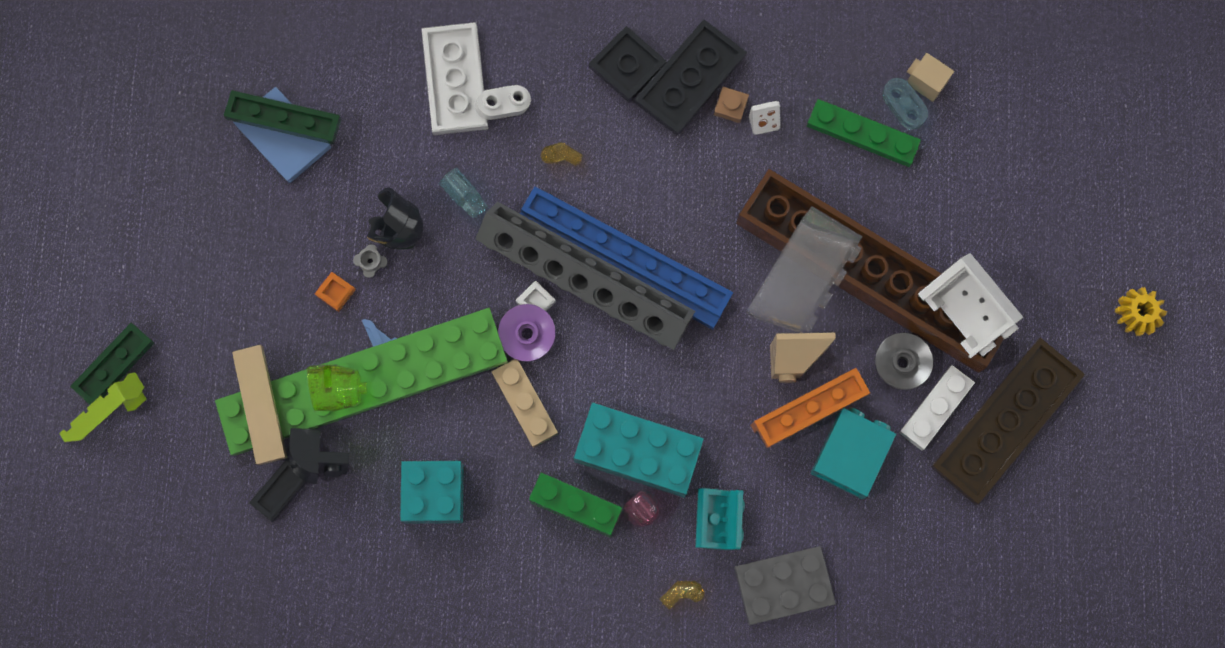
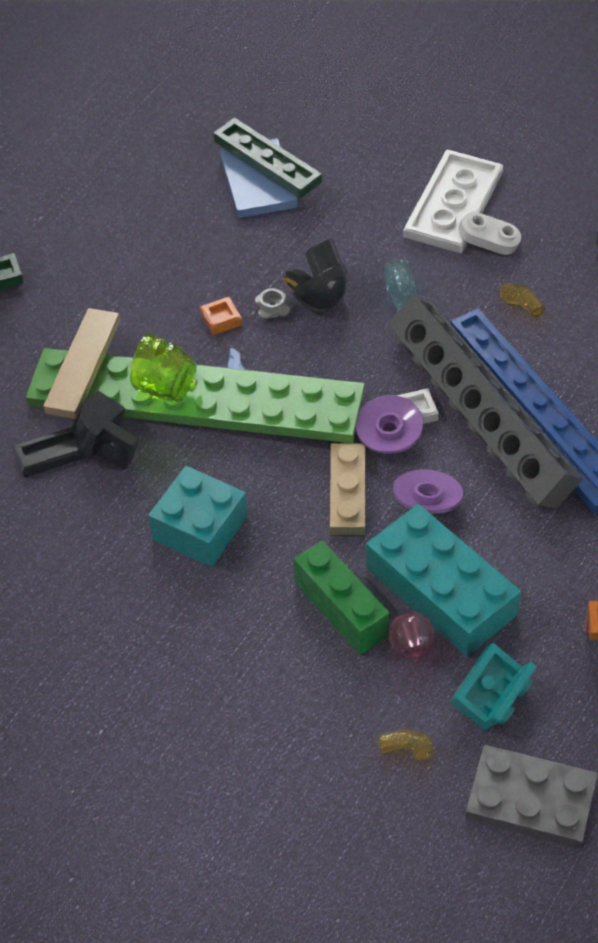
camera: 35 degrees right, 25 degrees down
none -> medium lavender dish [393,470,463,514]

